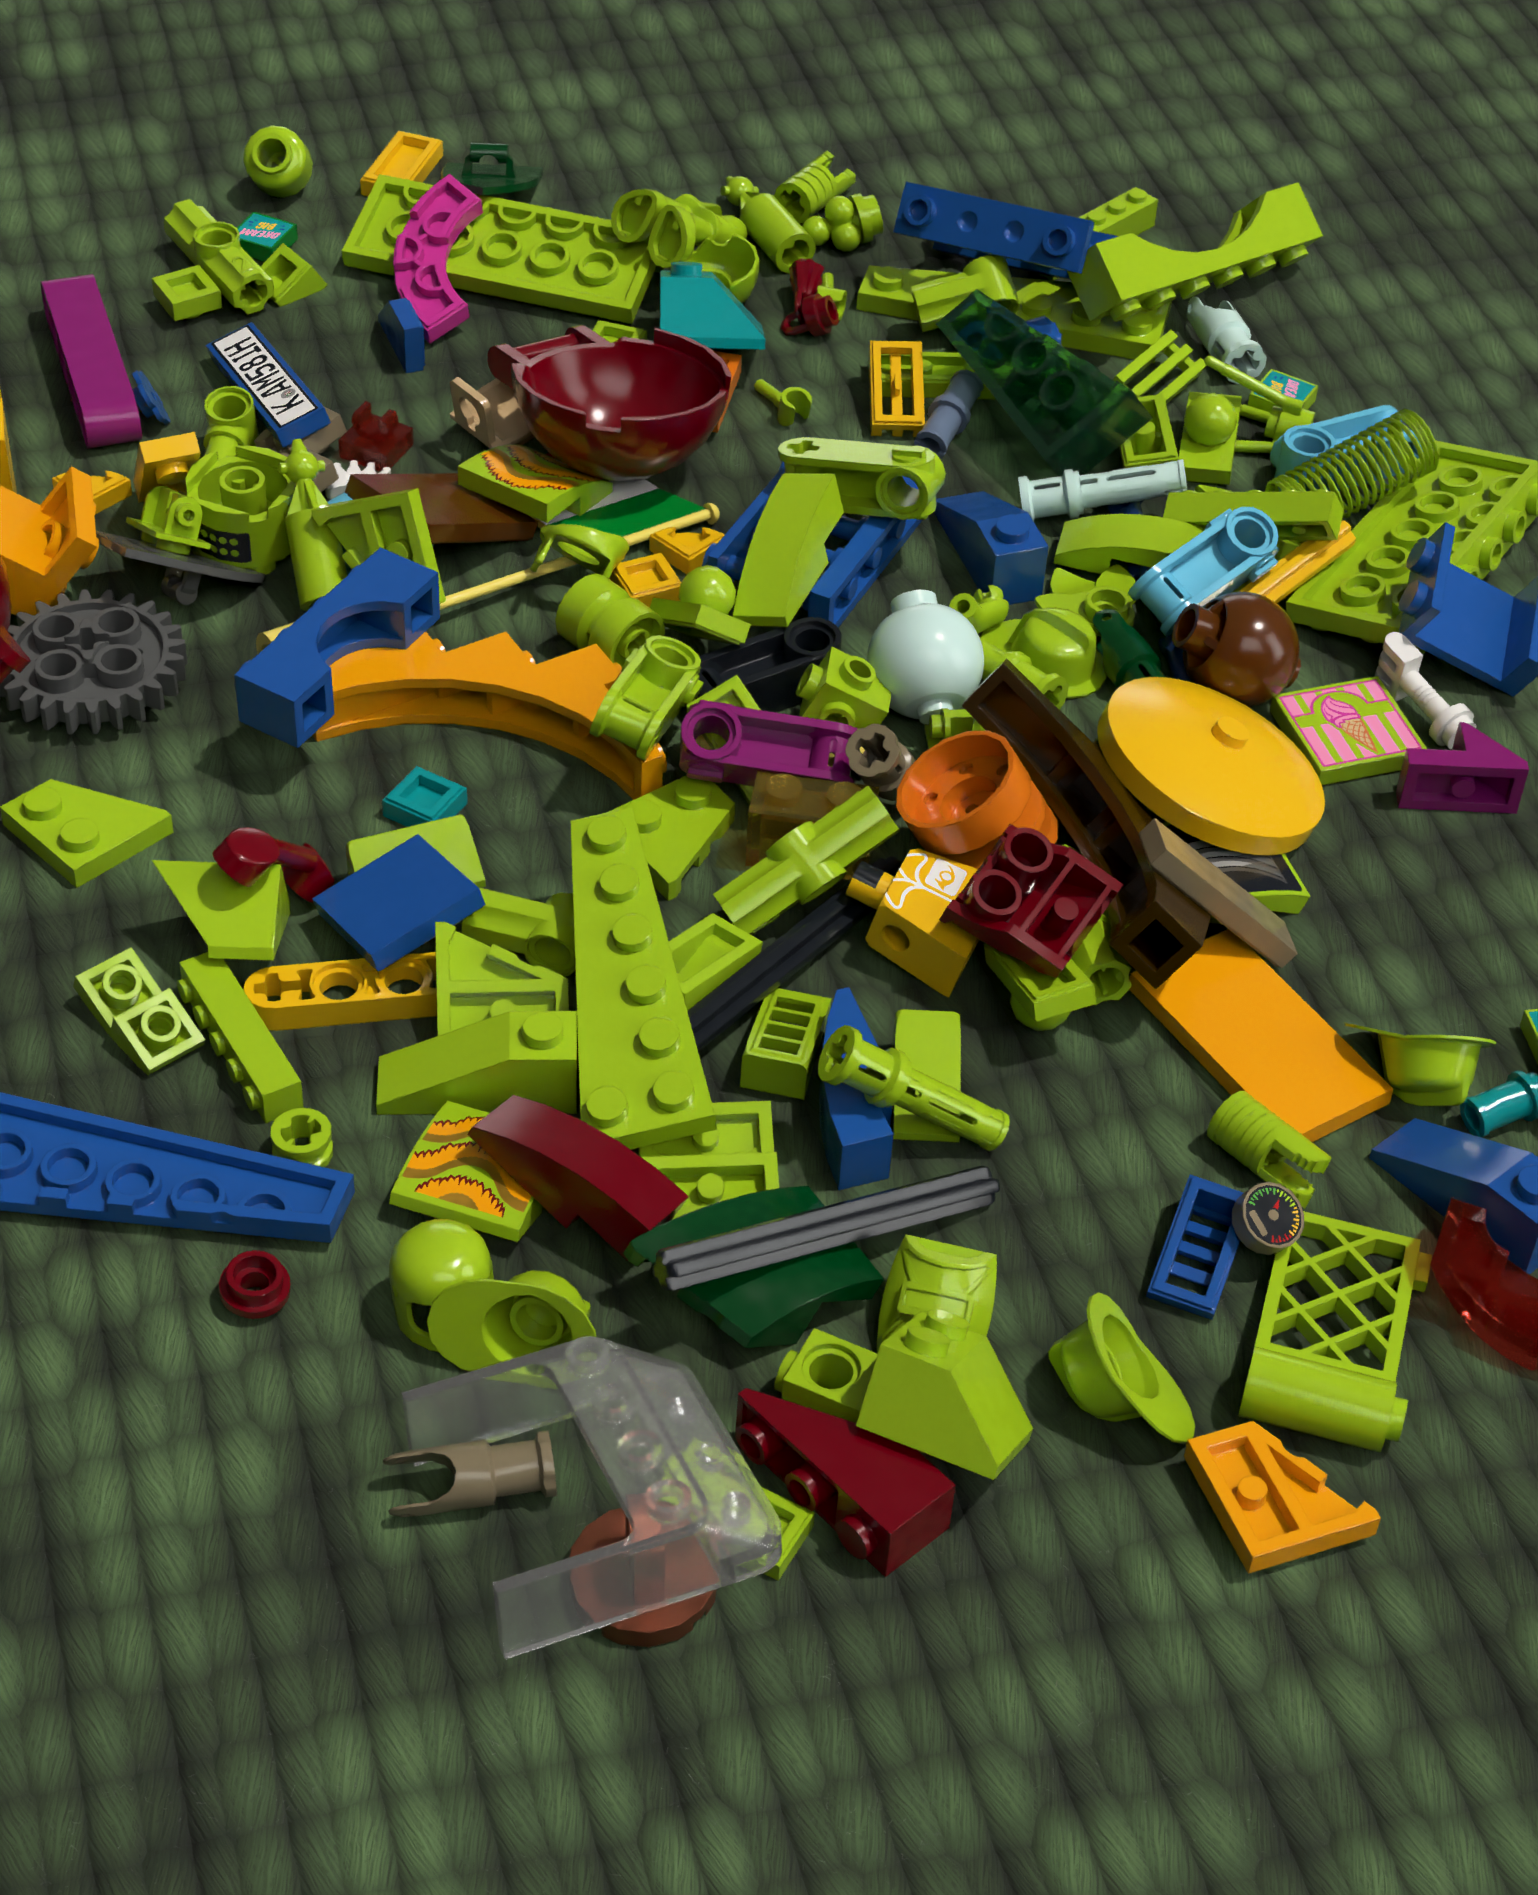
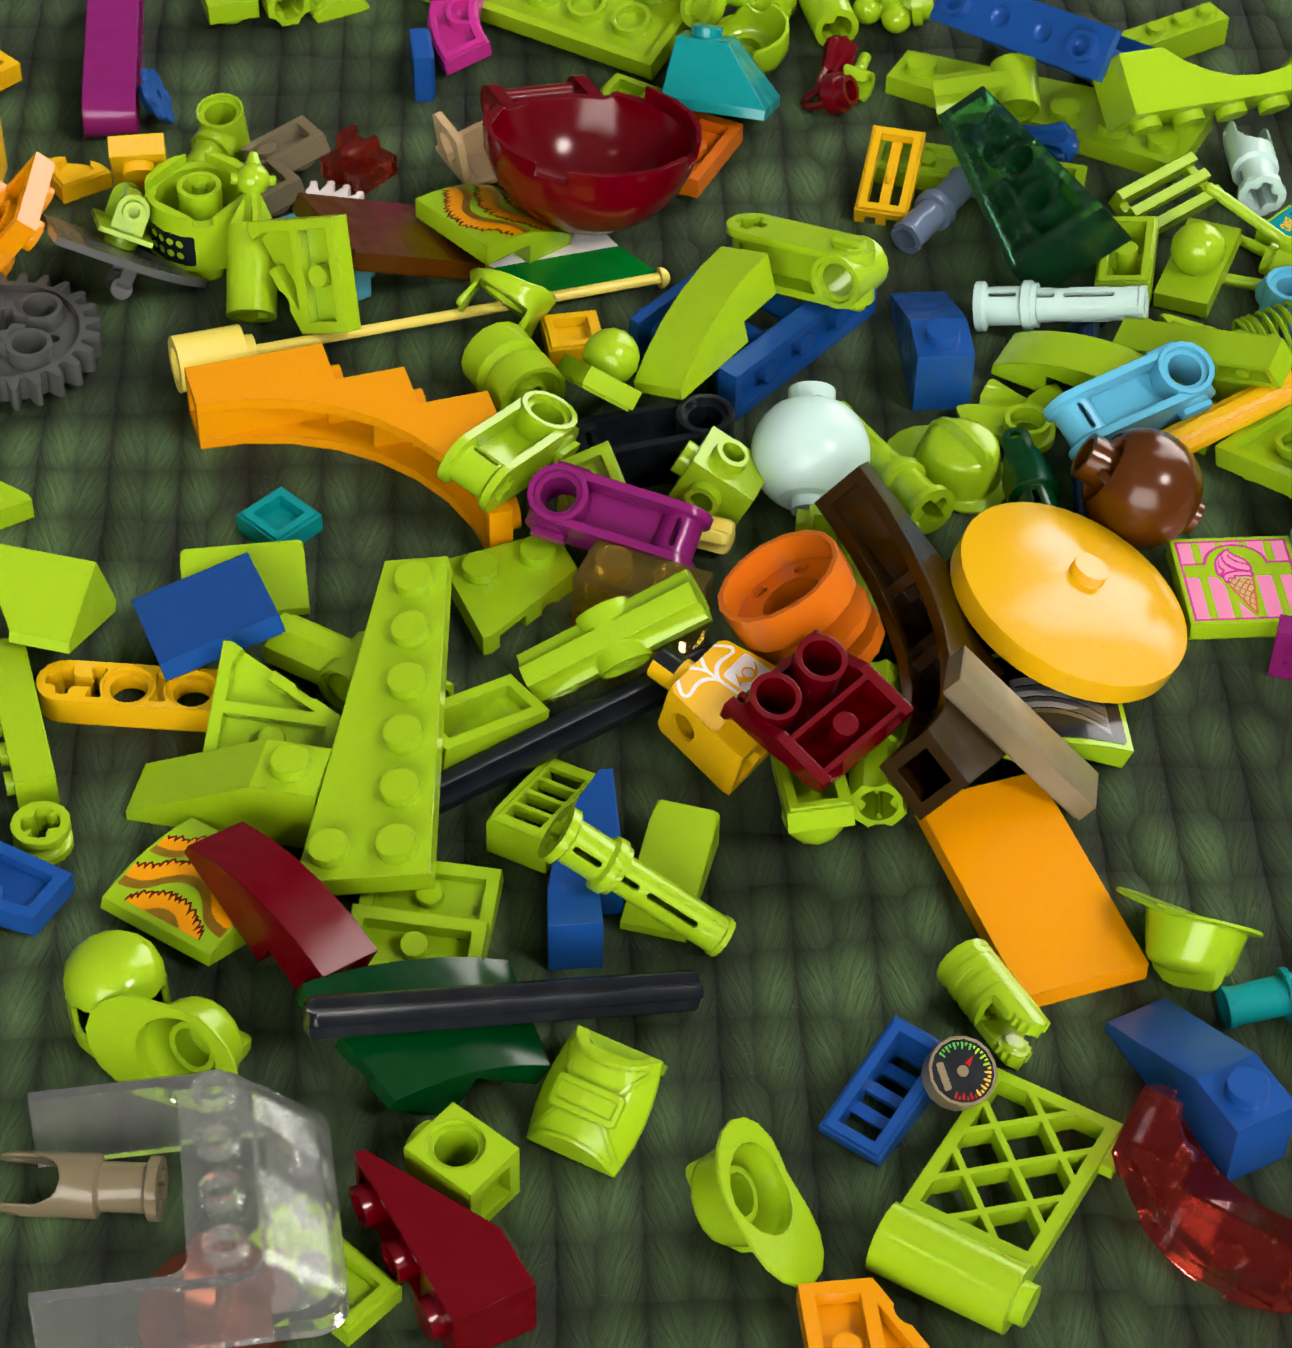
camera: 15 degrees right, 0 degrees up
tile [206,322,331,447] -> none
dark red bar [212,827,334,903] -> none
blue arch [234,547,440,748] -> none
yellow tile [649,527,725,574] -> none
lime hand [754,379,812,426] -> none
dark tan piece [845,724,916,801] -> none
lime slope [856,1310,1033,1480] -> none
lime arm [949,585,1009,634] -> none

